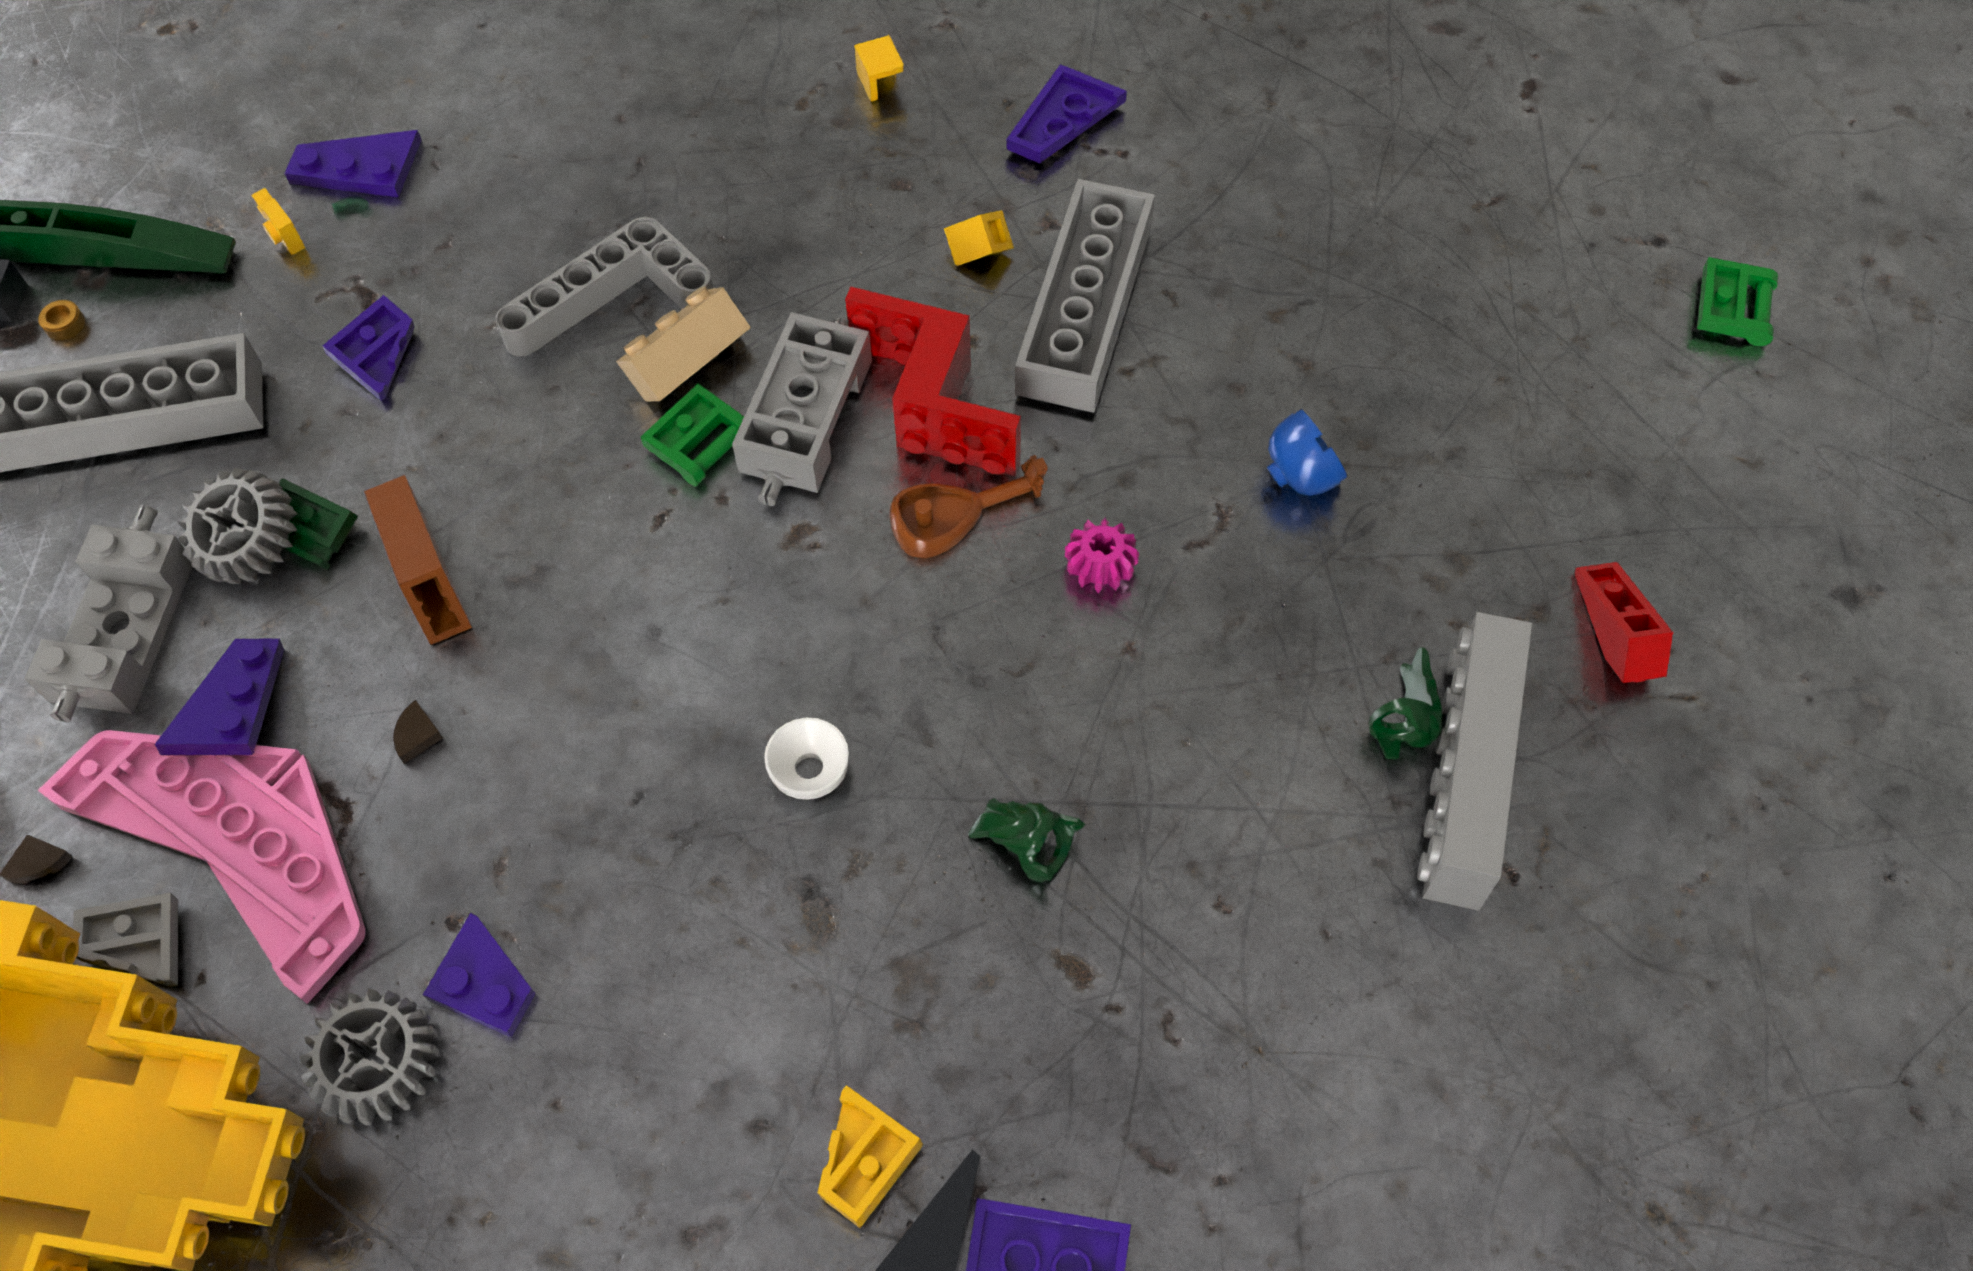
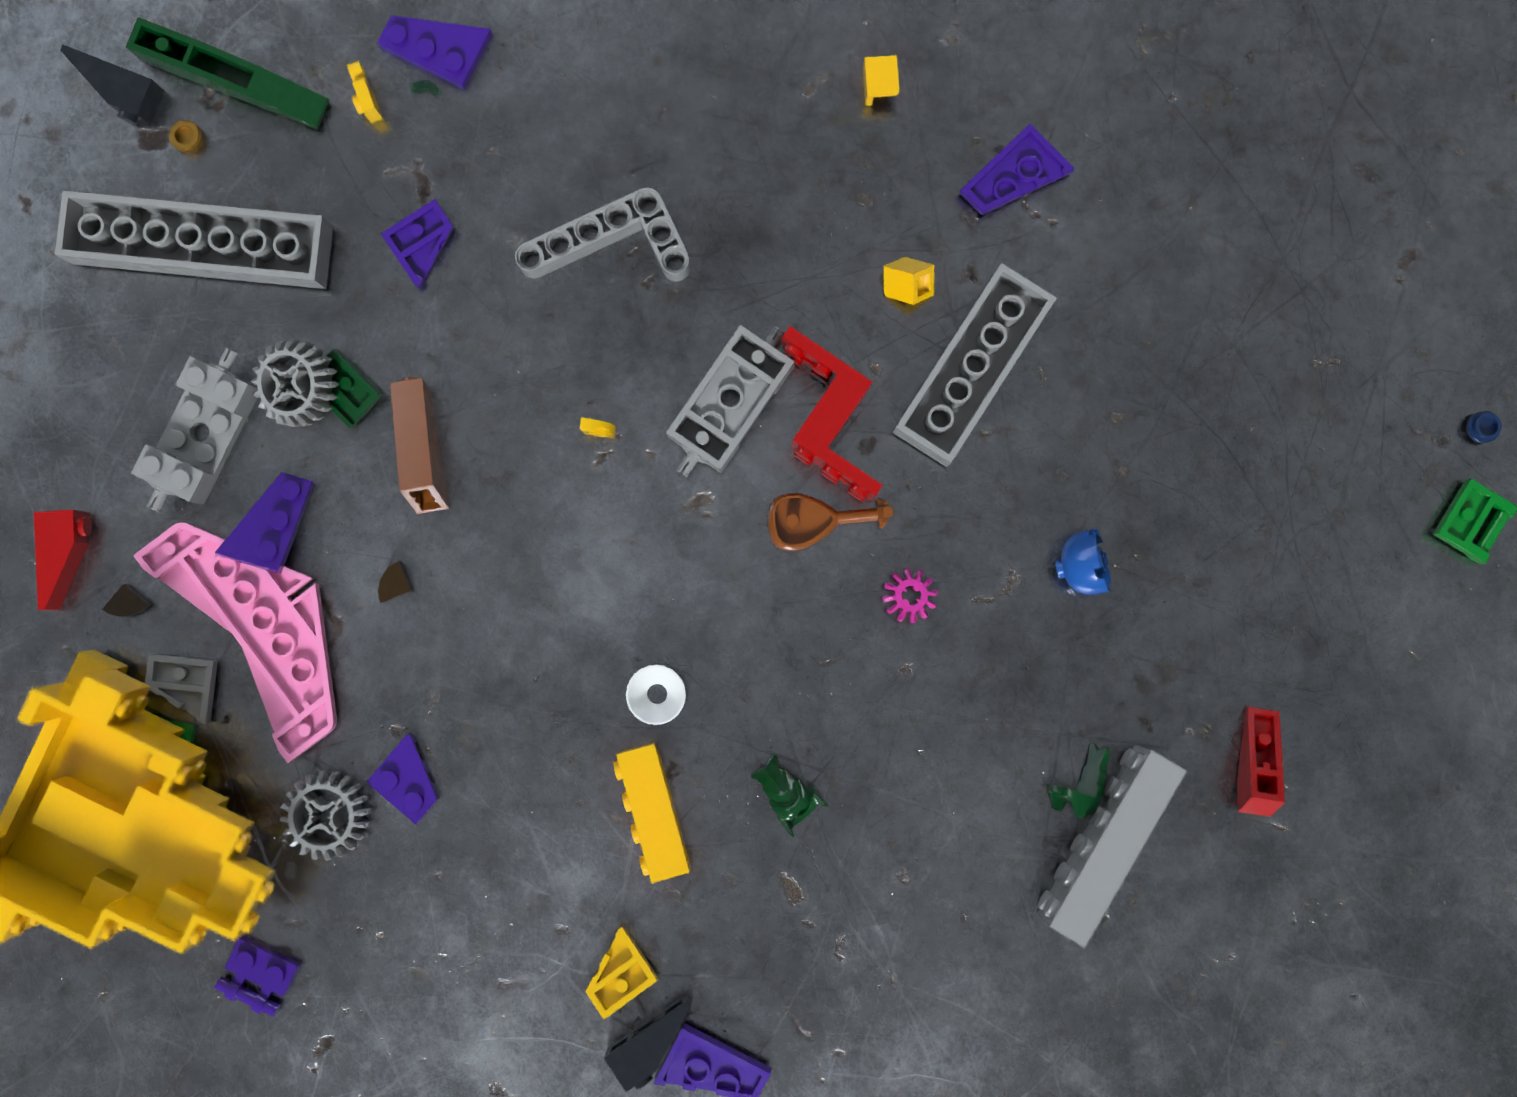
camera: 20 degrees right, 25 degrees up
tan brick [616,286,751,402] -> none
green plate [640,384,744,487] -> none
none -> yellow tile [580,417,617,438]
none -> yellow brick [613,741,691,883]
none -> dark blue plate [1466,411,1502,443]

